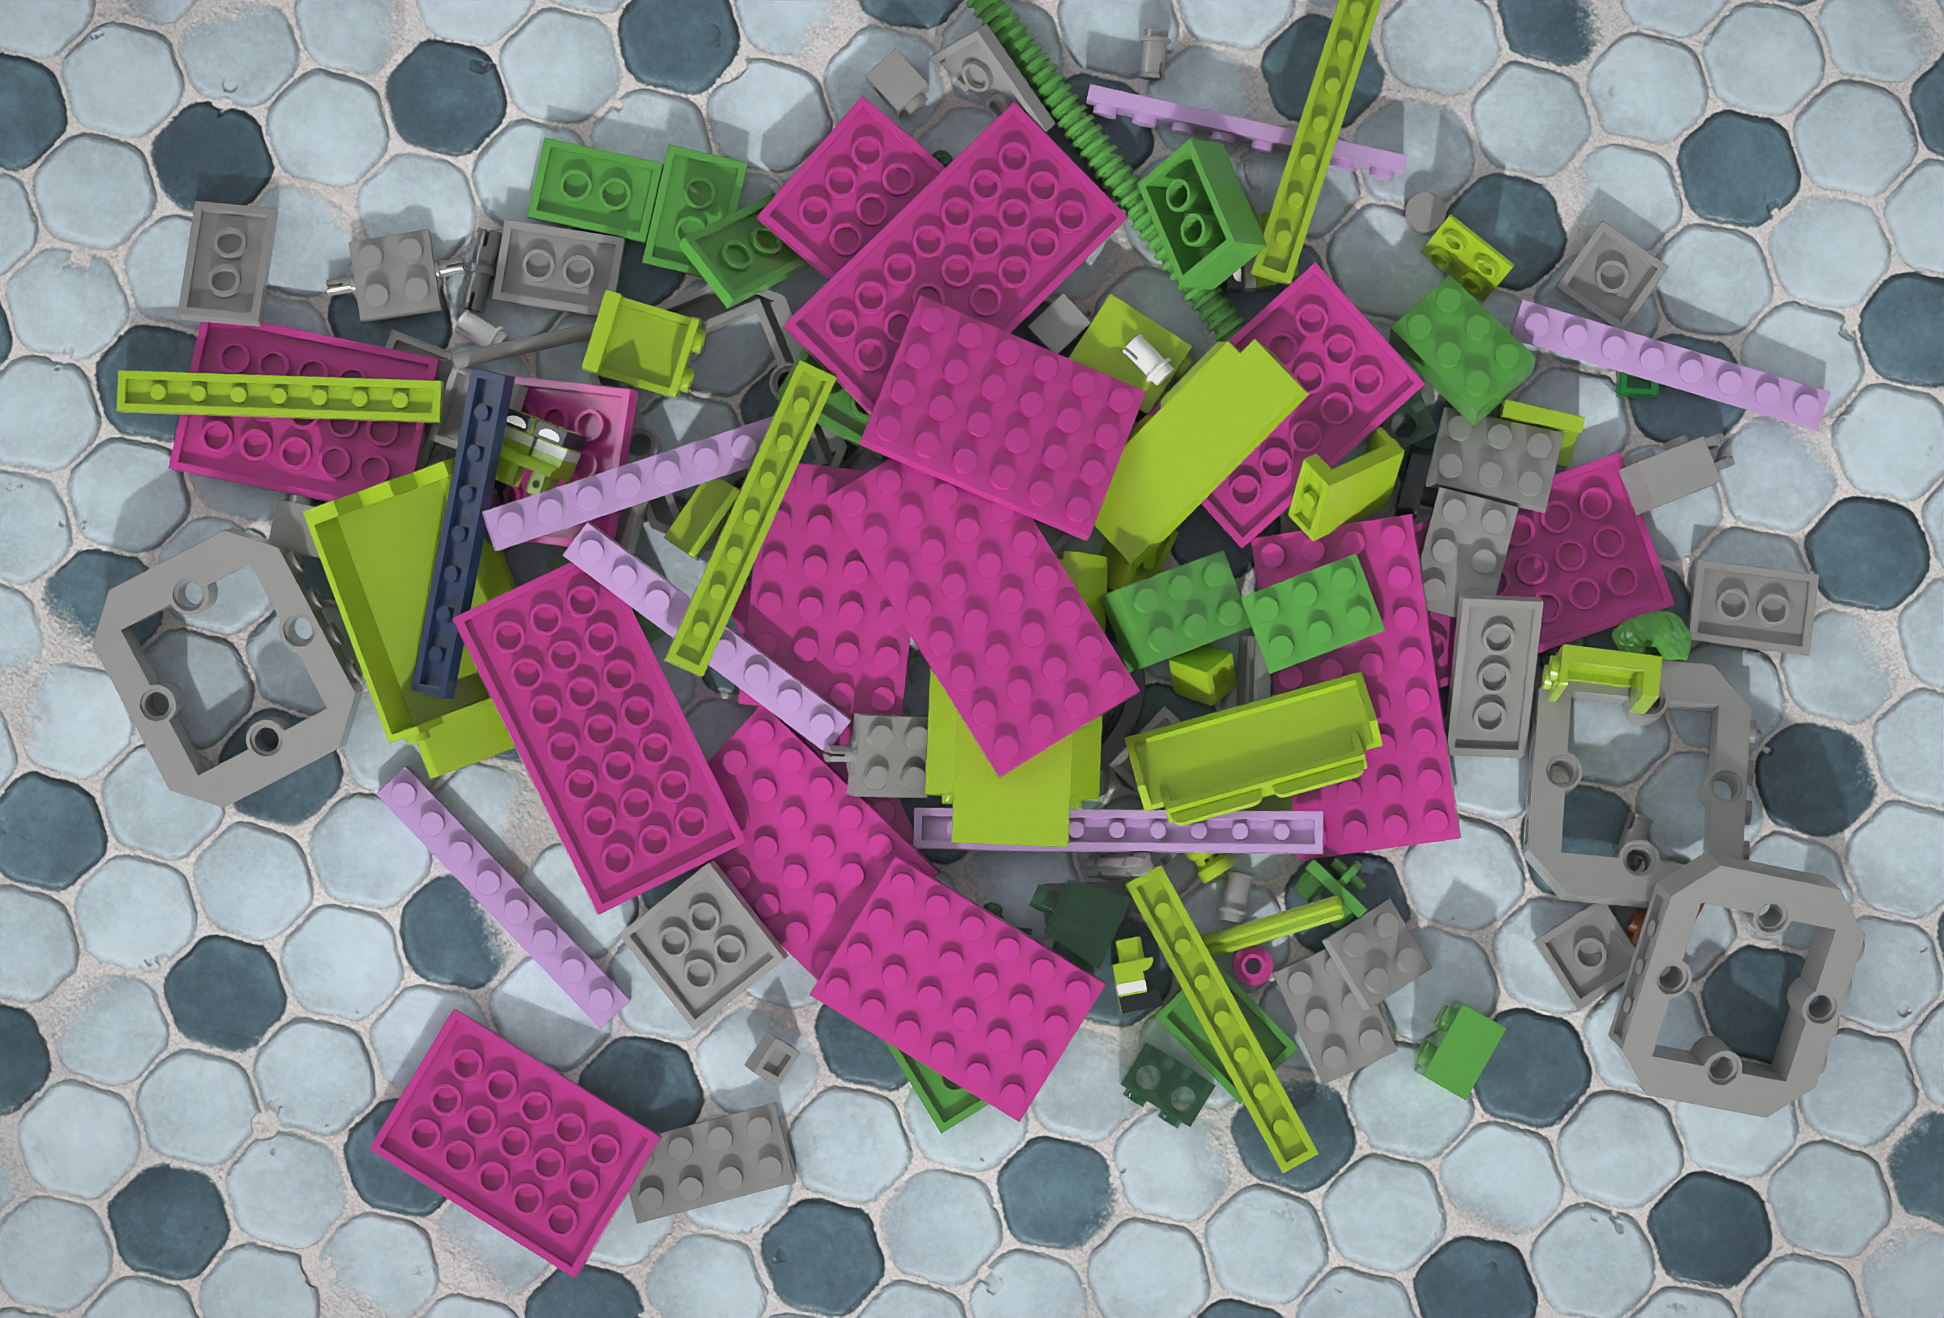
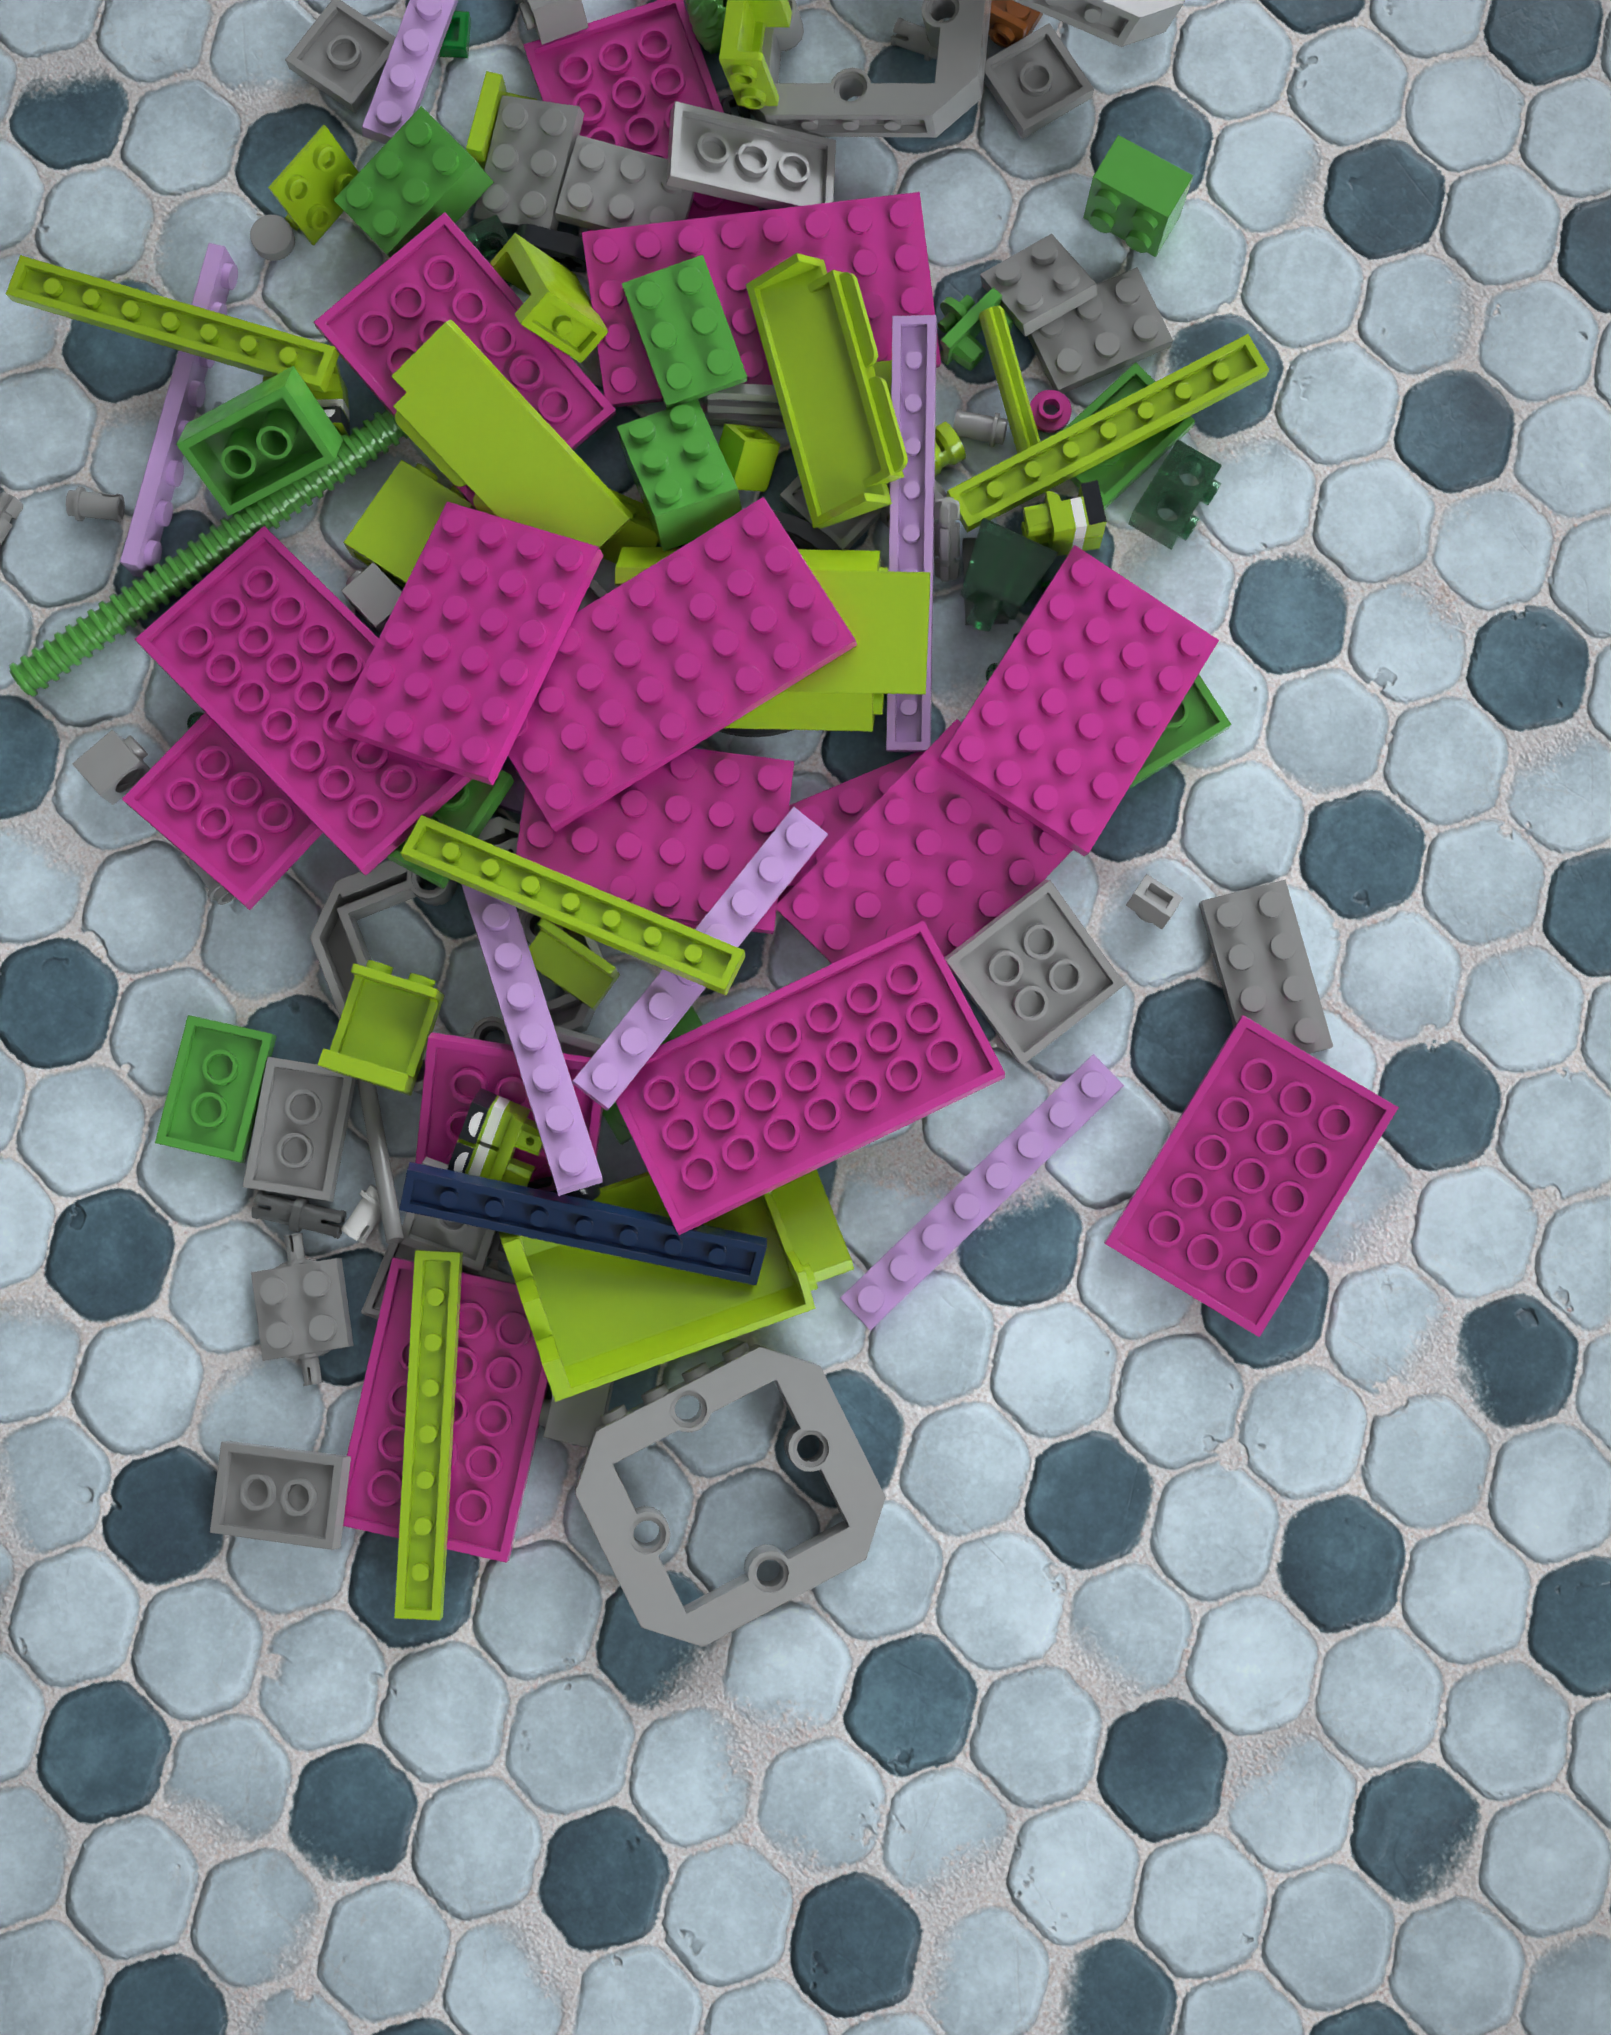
camera: 90 degrees left, 5 degrees down
bright green plate [642,144,748,278] -> none
bright green plate [679,193,811,309] -> none
light grey plate [823,713,928,798] -> none
light grey wing [928,23,1055,132] -> none
white pin [1122,333,1174,386] -> none

